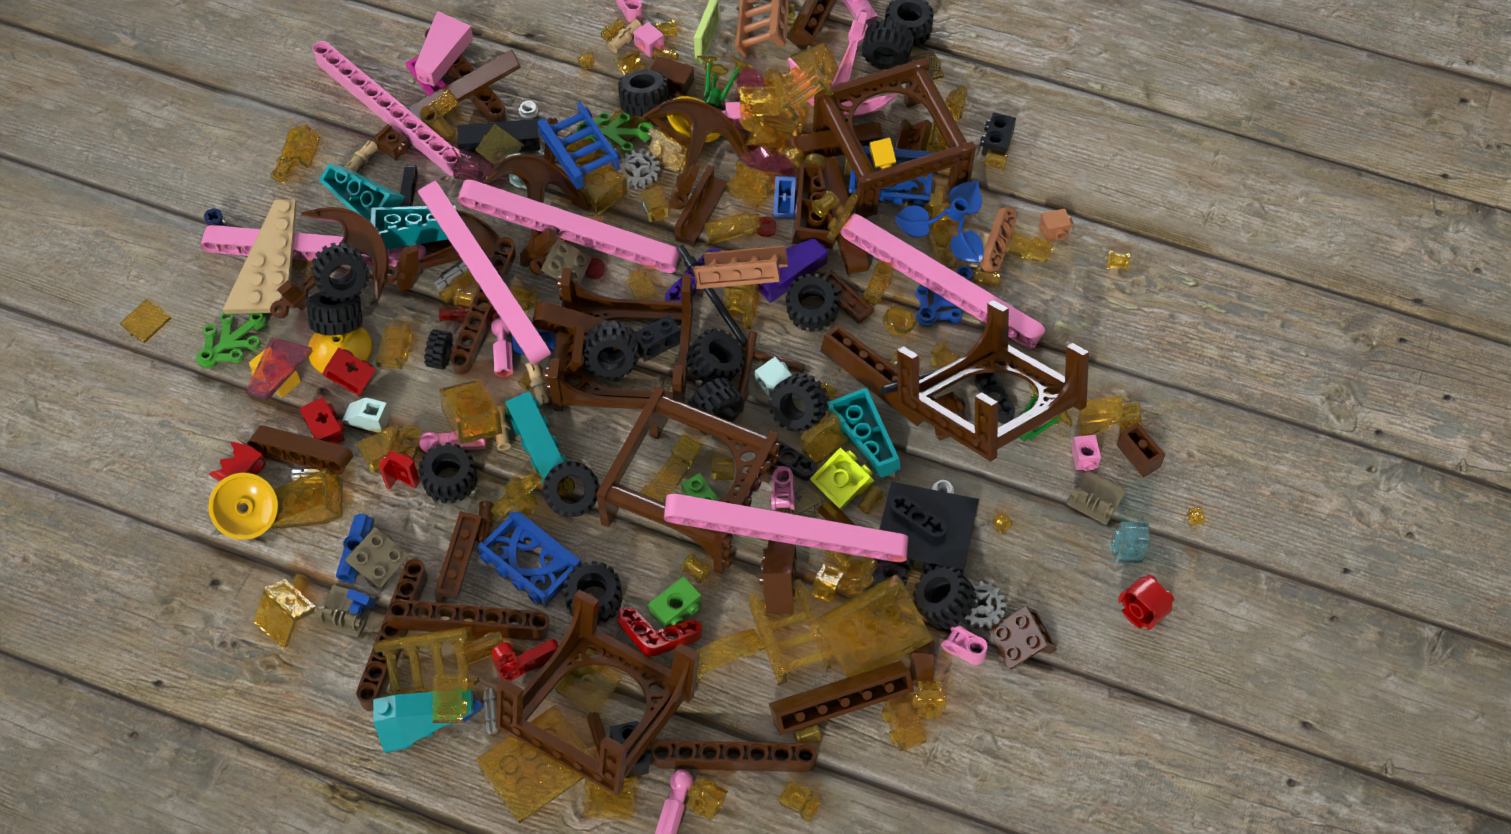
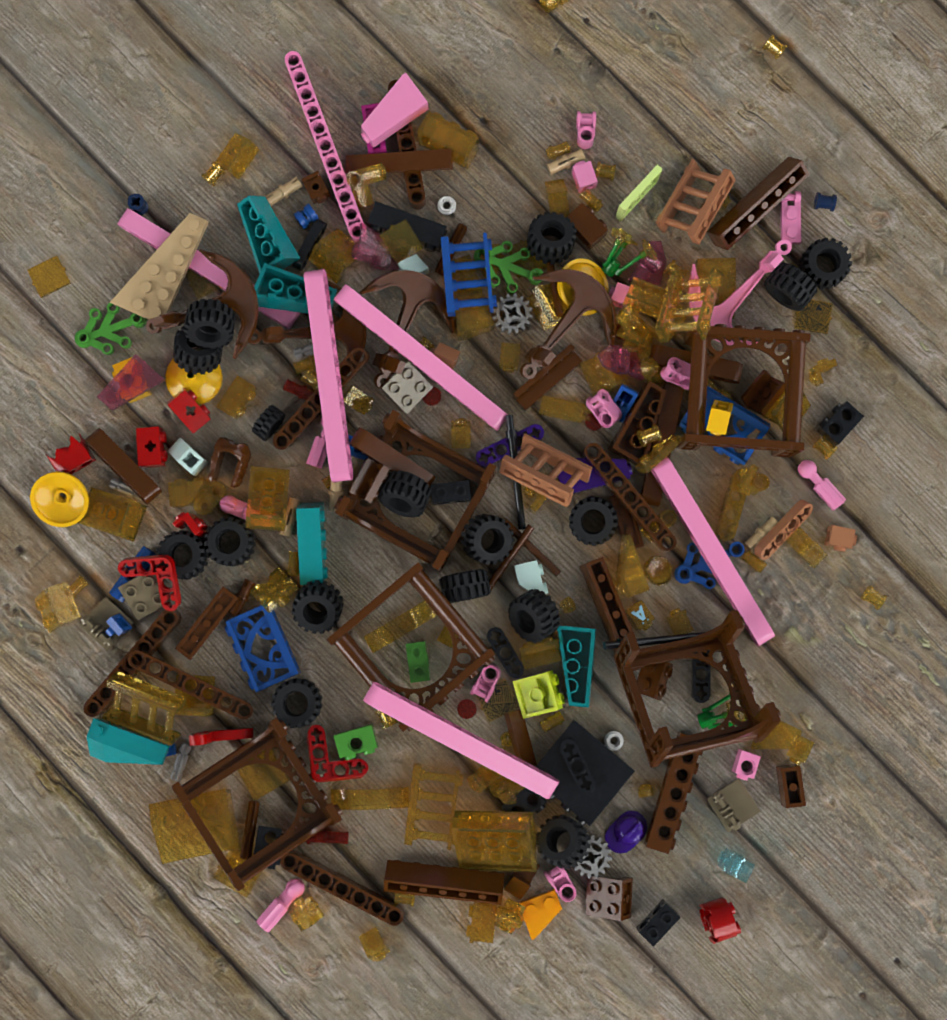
camera: 30 degrees right, 25 degrees up
clear yellow bracket [433,670,467,723] -> none
clear yellow hinge [577,53,594,69] -> none
reddish brown wedge [759,540,797,614] -> none
clear yellow tile [805,154,825,169] -> none
blue plant [895,181,984,263] -> none
clear yellow hinge [1186,506,1204,525] -> none
none -> red beam [118,555,181,611]
none -> black tyre [156,530,209,580]
none -> reddish brown piece [208,437,251,488]
none -> clear yellow pin [286,552,299,576]
none -> blue wheel [293,204,319,230]
none -> clear red pin [305,831,349,844]
none -> clear yellow bracket [309,228,365,284]
none -> clear yellow brick [417,111,479,170]
none -> light orange wing [518,889,562,940]
none -> reddish brown beam [583,443,677,551]
none -> bright pink piece [586,389,622,428]
none -> dark purple piece [605,811,647,854]
none -> clear yellow slope [615,533,650,598]
none -> black brick [636,899,681,947]
none -> reddish brown brick [644,732,703,854]
none -> bright pink piece [660,357,691,390]
none -> bright pink piece [798,460,846,511]

